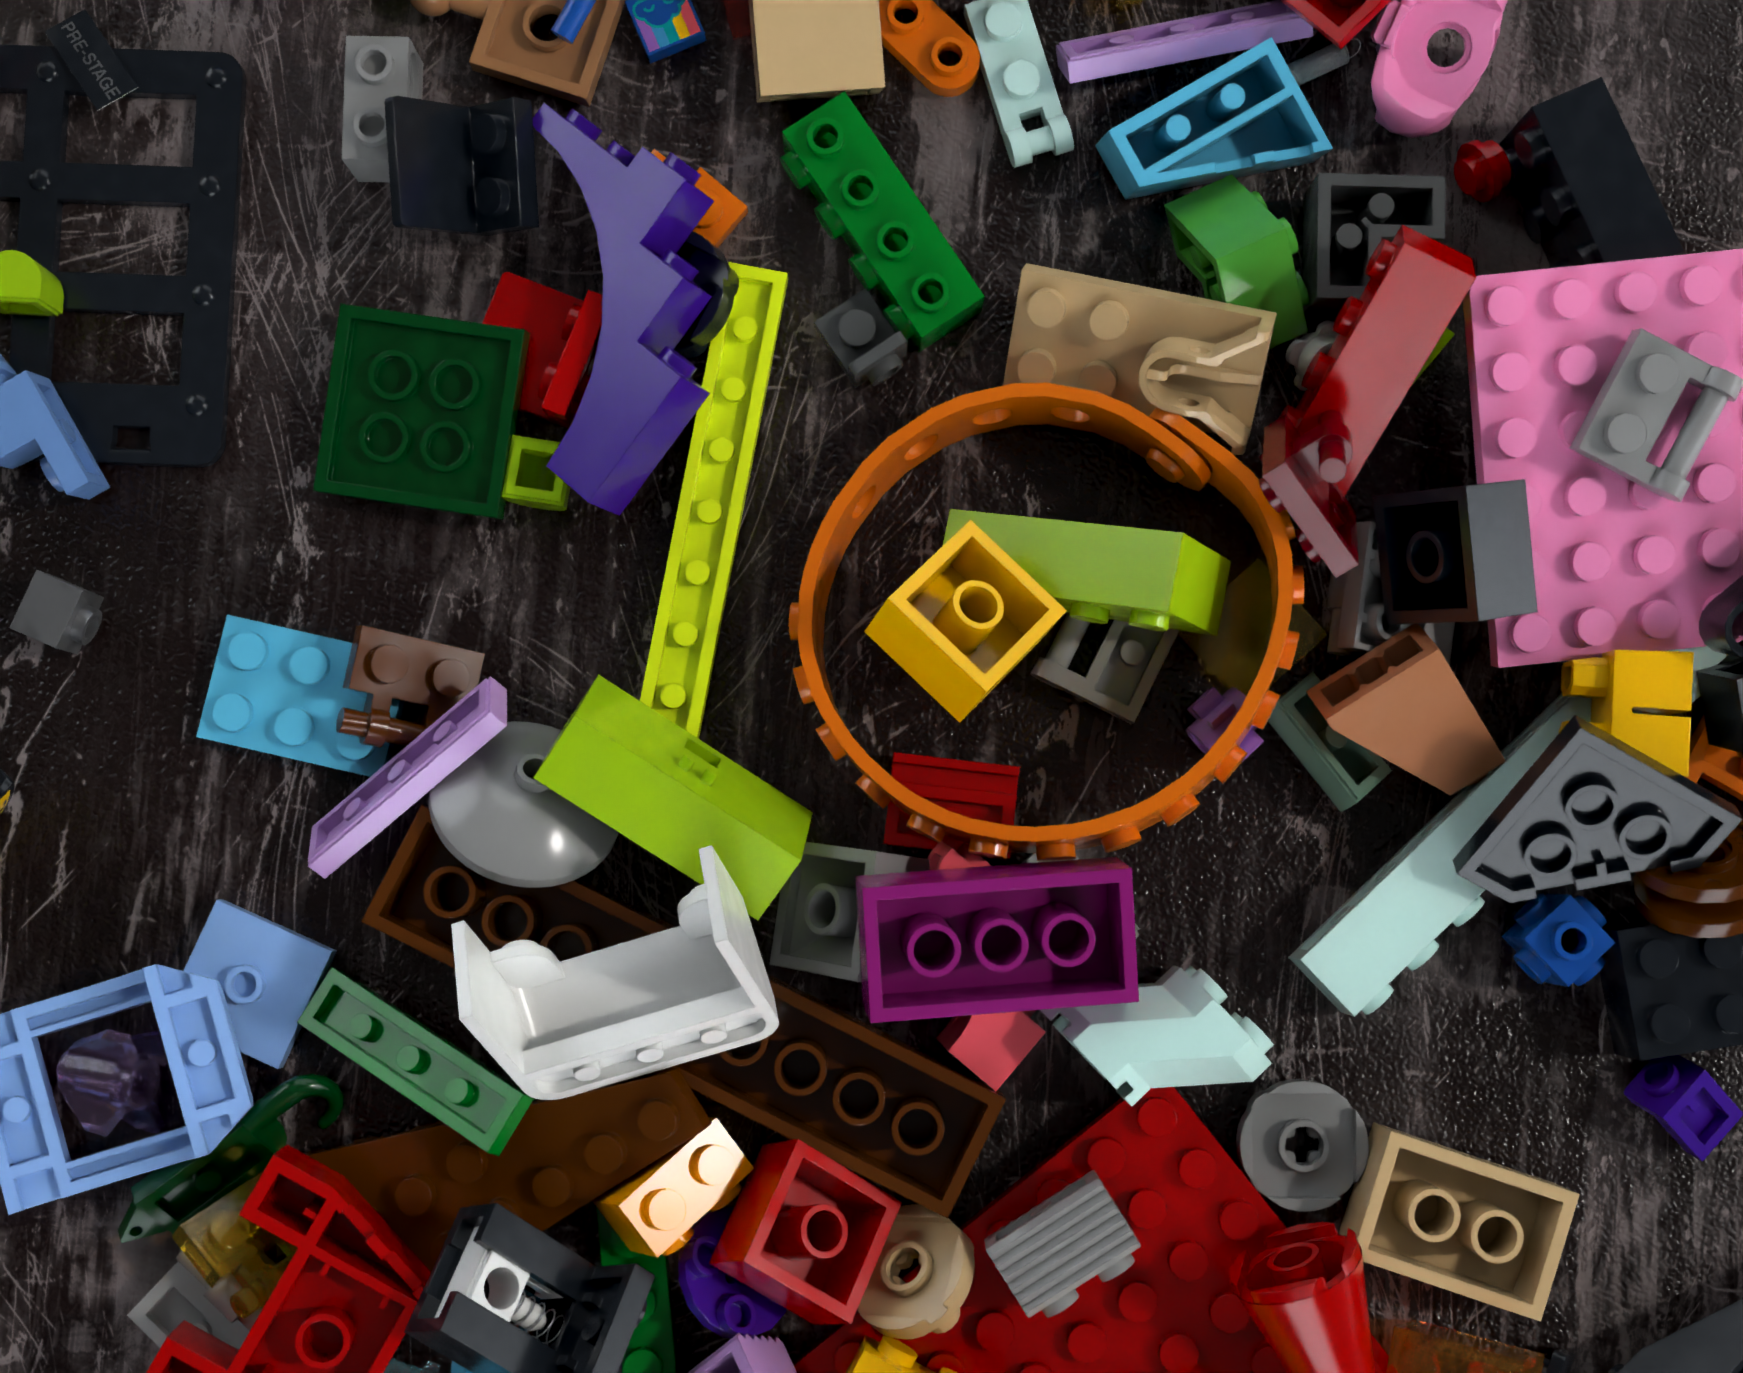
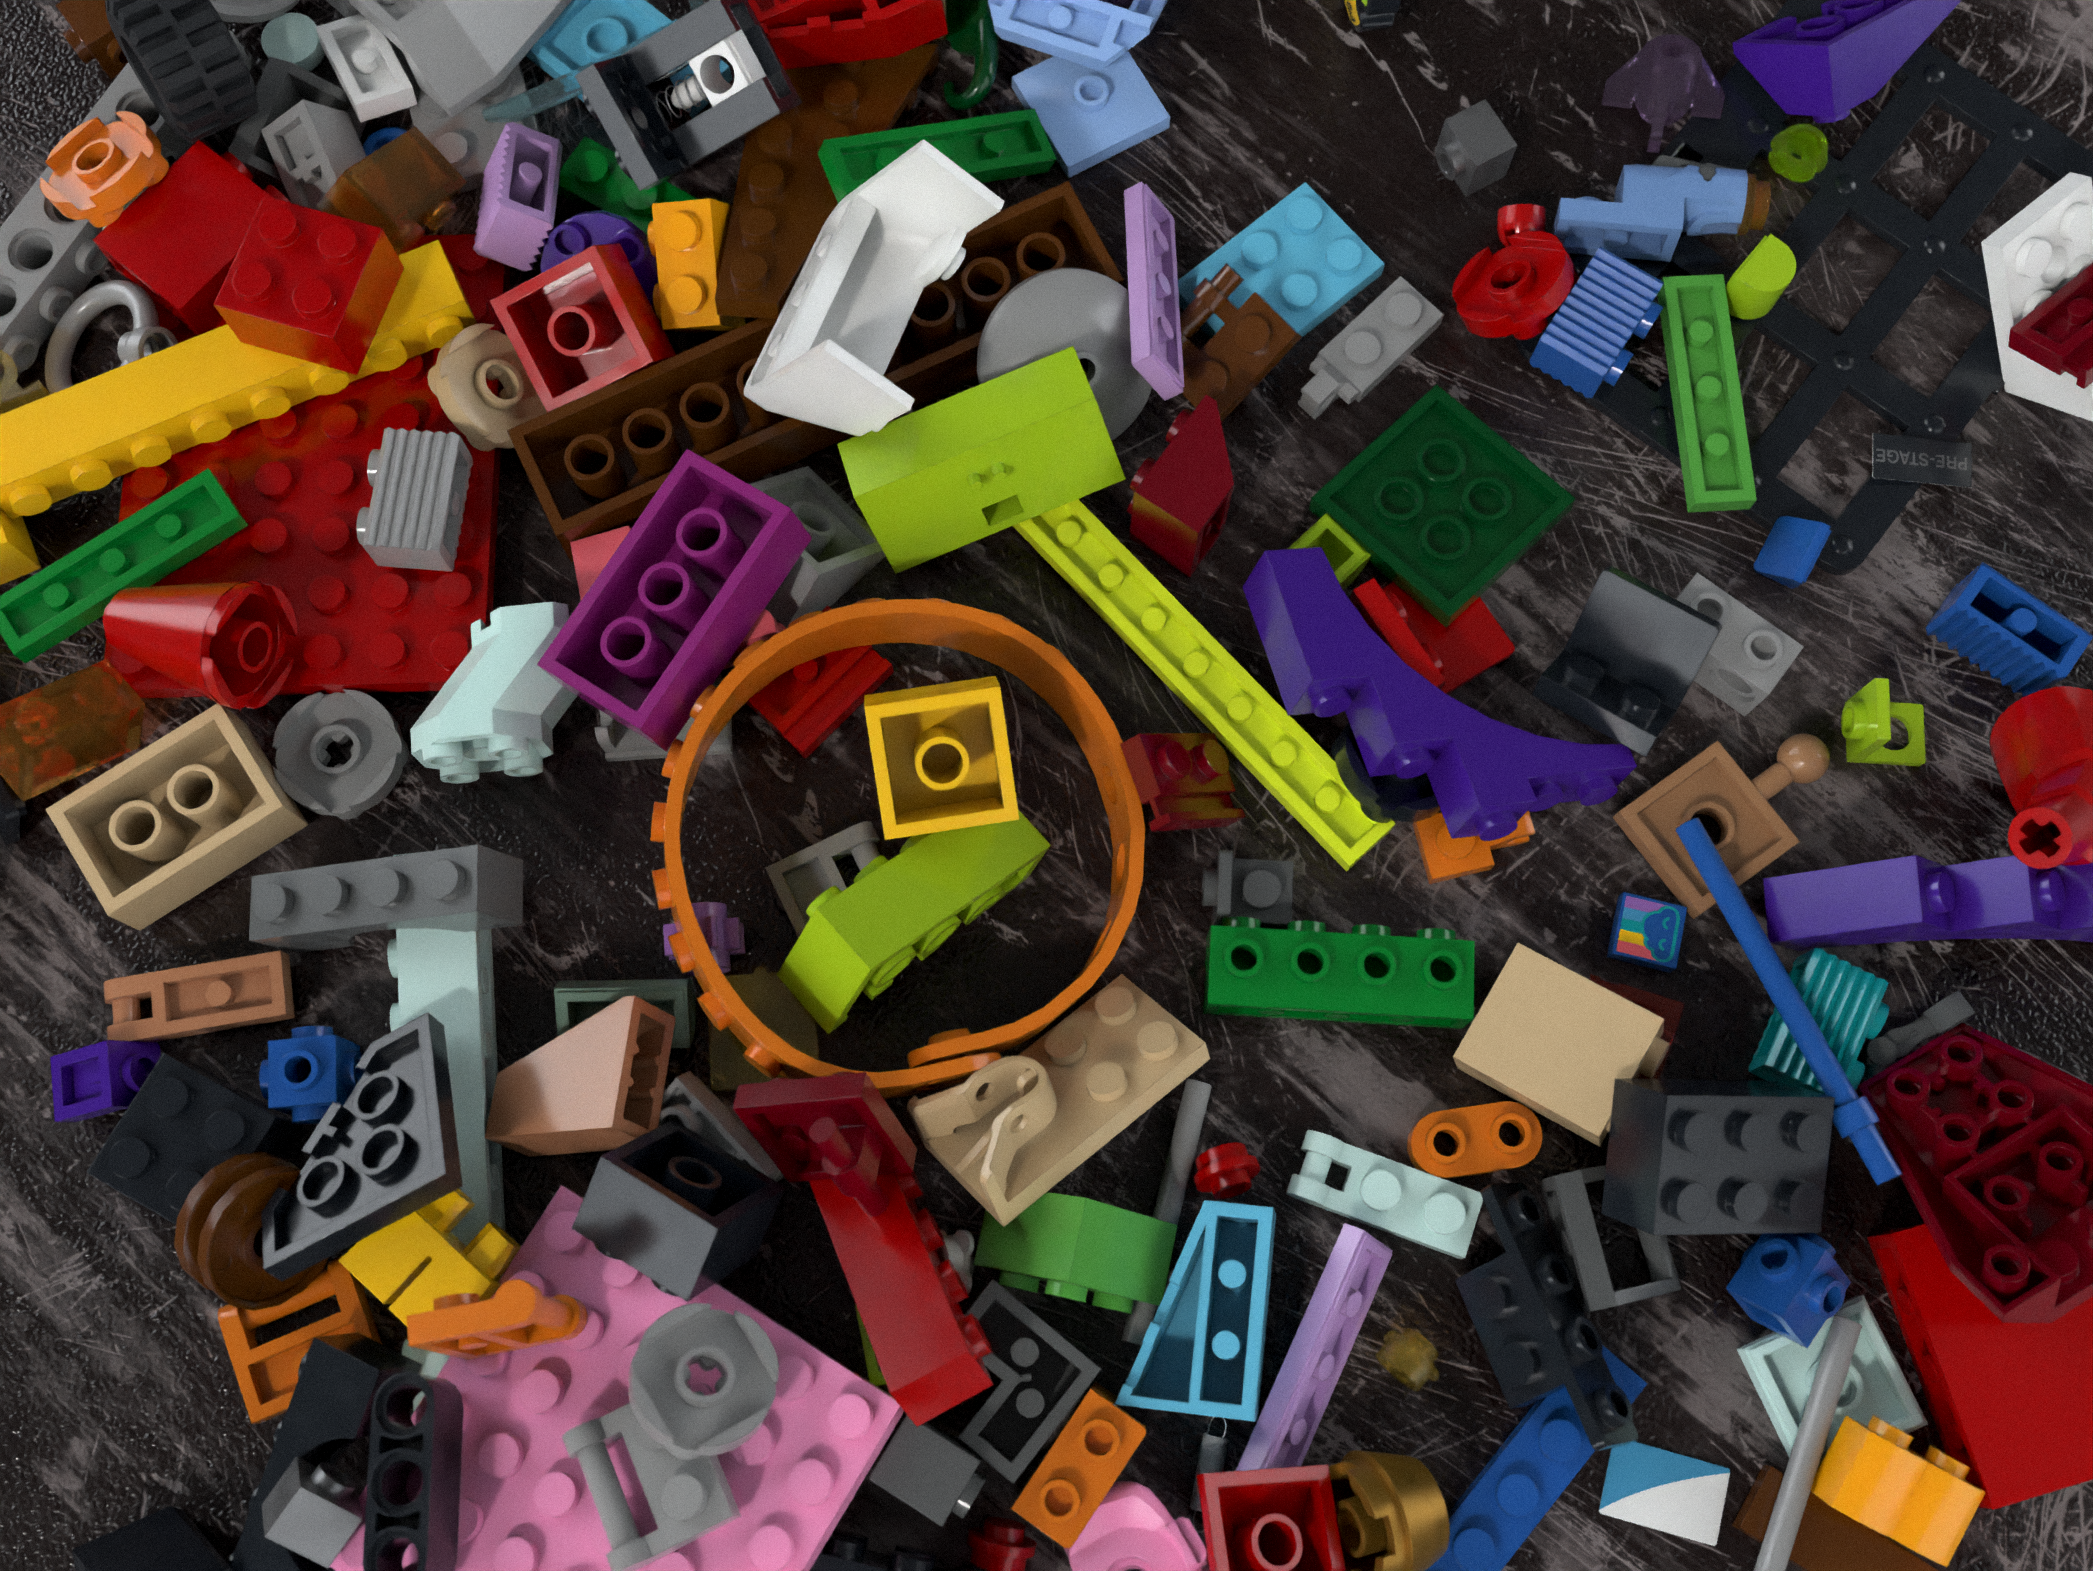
camera: 130 degrees right, 10 degrees down
none -> nougat plate [103,950,295,1042]
none -> dark grey arch [249,844,523,953]
none -> orange plate [407,1279,588,1360]
none -> light grey plate [628,1303,779,1460]
none -> dark grey brick [869,1415,987,1526]
none -> orange bracket [1011,1382,1146,1549]
none -> dark red plate [1120,733,1246,832]
none -> light grey bar [1121,1079,1212,1346]
none -> dark red slope [1127,394,1234,578]
none -> red plate [1194,1142,1260,1199]
none -> light grey hinge [1298,276,1444,420]
none -> red plate [1452,231,1579,340]
none -> red hinge [1497,204,1546,247]
none -> blue brick [1529,246,1664,398]
none -> bright green plate [1658,274,1757,513]
none -> blue slope [1753,516,1831,589]

